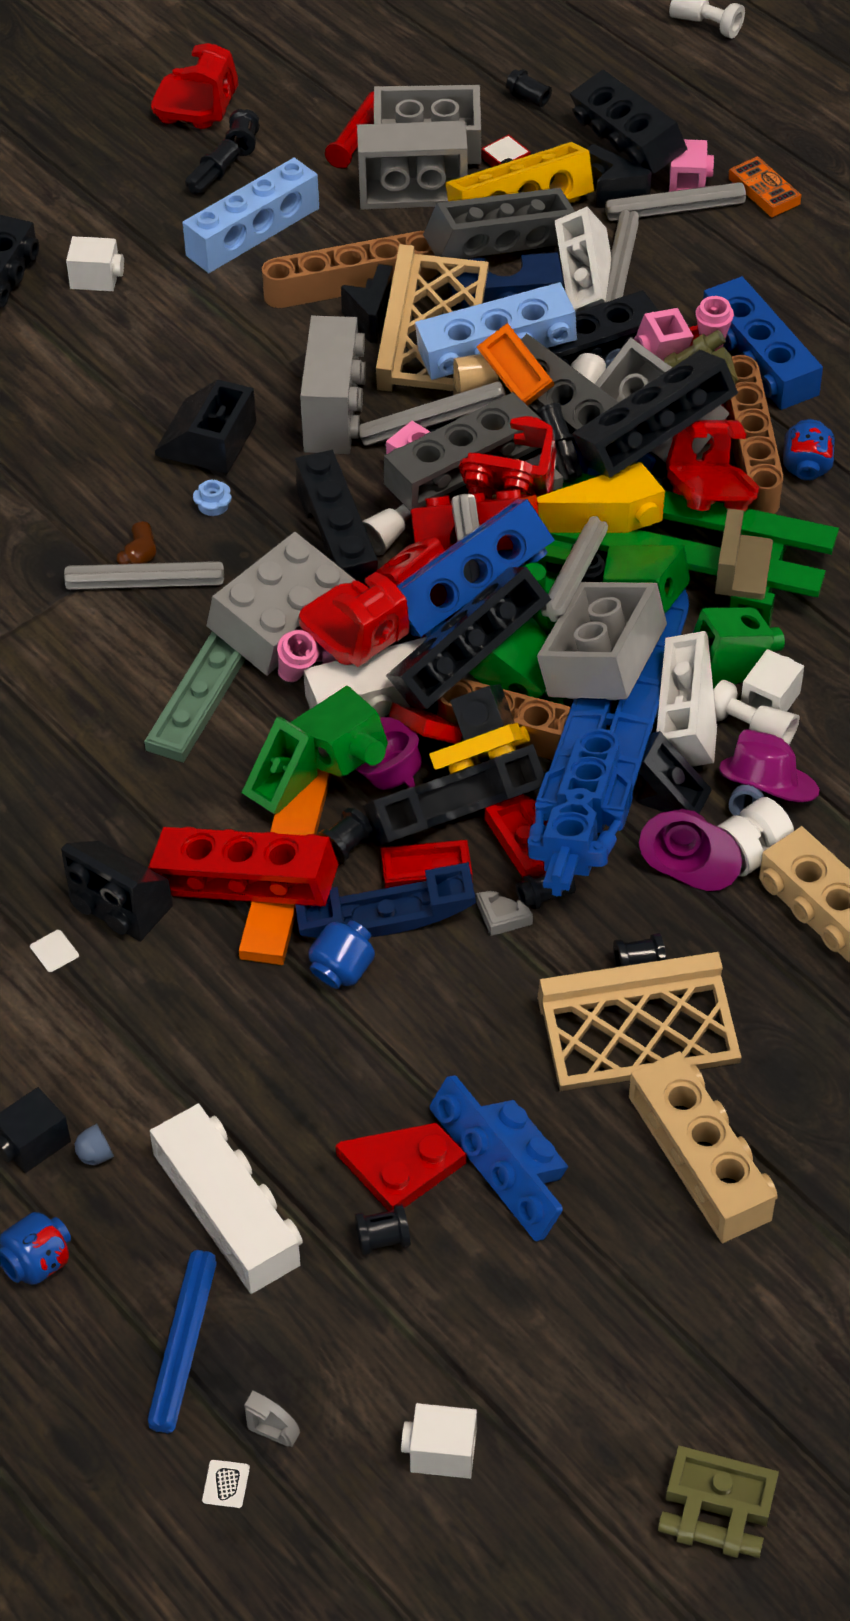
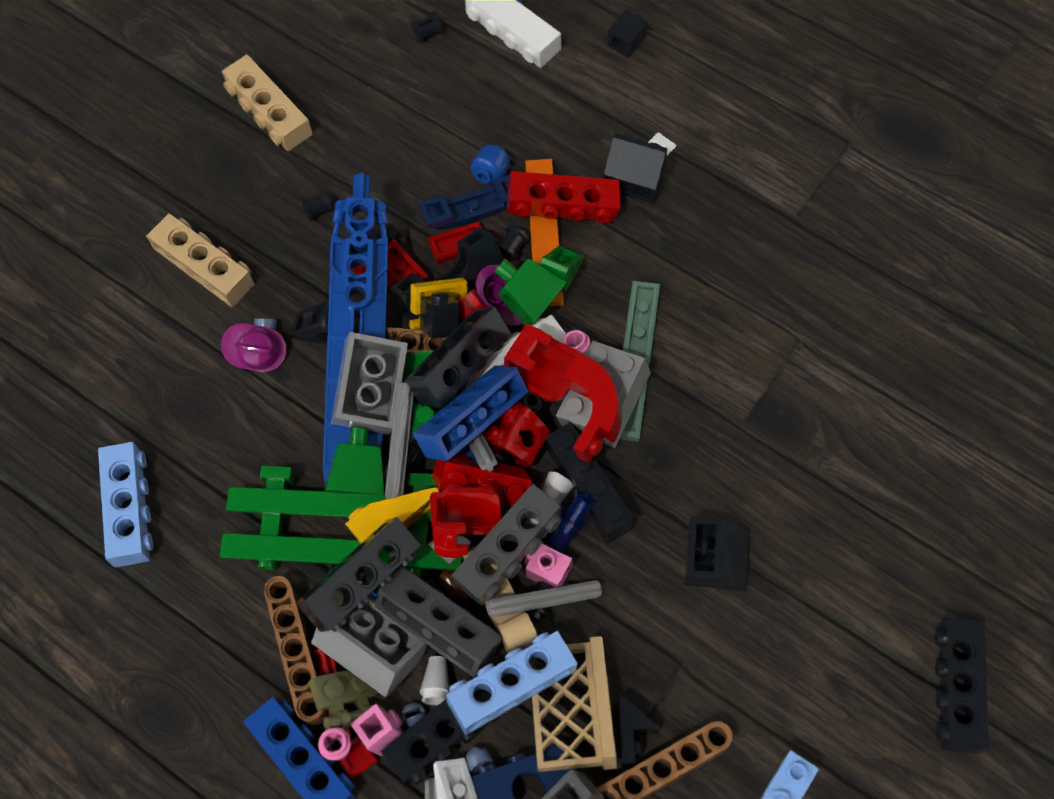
camera: 170 degrees right, 15 degrees up
light grey axle [64,561,224,590] -> none
white brick [66,236,124,291] -> none
sand blue hinge [74,1123,114,1166] -> none
reddish brown arm [117,521,156,564] -> none
light blue plate [193,480,232,516] -> none
light grey brick [300,315,366,454] -> none
red wing [336,1123,466,1211] -> none
blue bracket [430,1075,569,1241] -> none
light grey tile [476,891,533,936] -> none
orange tile [477,323,555,406] -> none
black axle [537,403,583,482] -> none
tan fence [537,952,742,1091] -> none
magenta piece [639,809,743,891] -> none
white slope [656,631,717,766] -> none
red piece [666,419,760,511] -> none
green torso [693,607,785,690] -> none
white piece [713,680,800,745] -> none
dark tan panel [715,508,773,600] -> none
white wheel [717,797,794,876] -> none
white brick [741,649,804,712] -> none
blue head [783,419,835,480] -> none
none -> clear blue pin [549,491,594,550]
none -> red arch [563,353,622,463]

